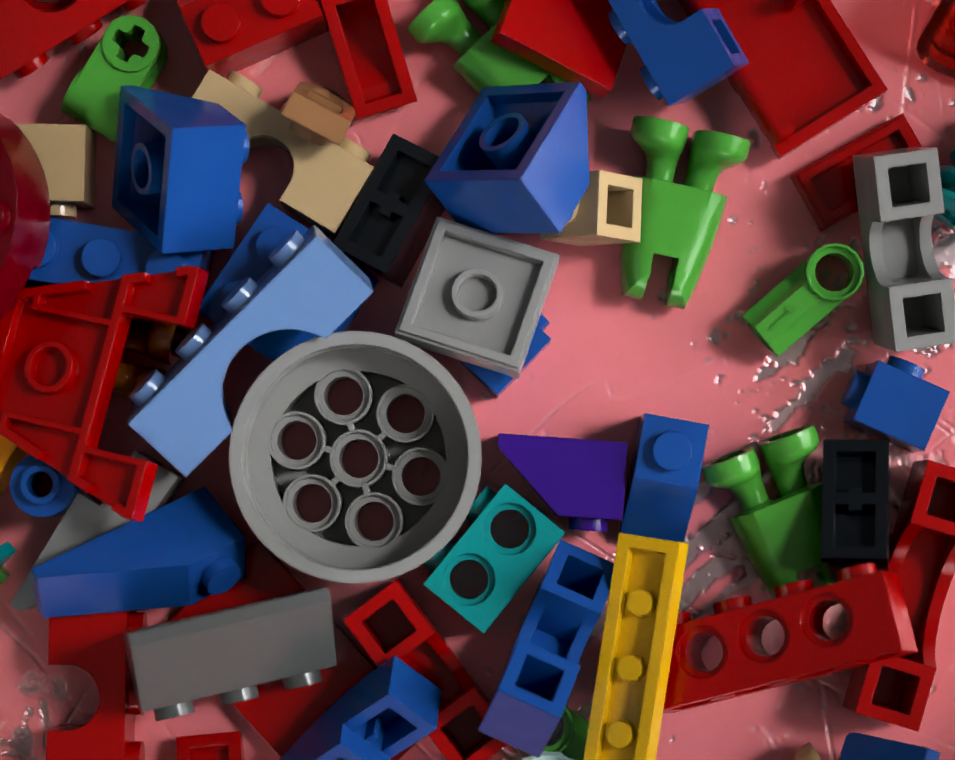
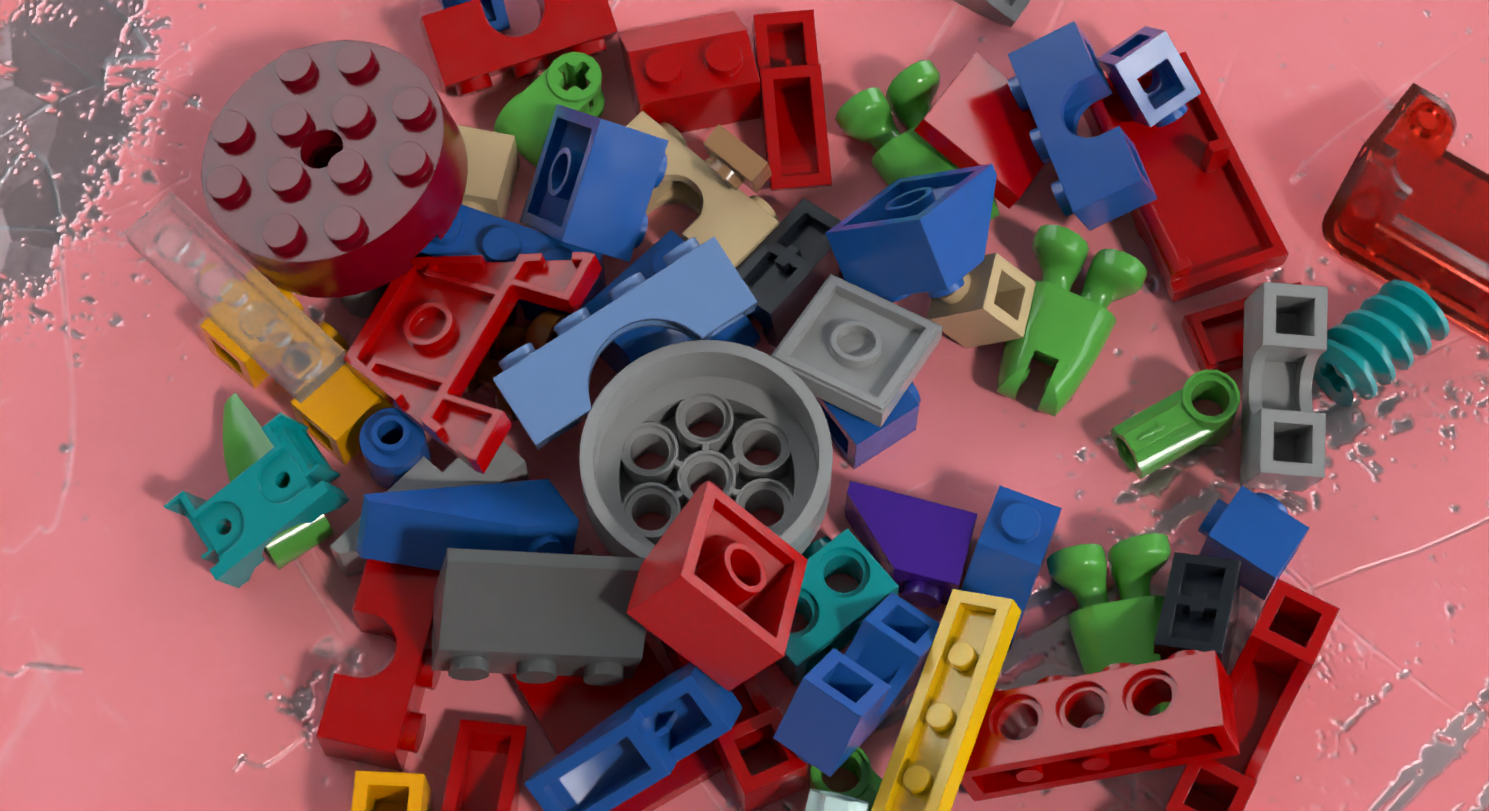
camera: 10 degrees right, 20 degrees down
none -> red slope [626,480,808,691]

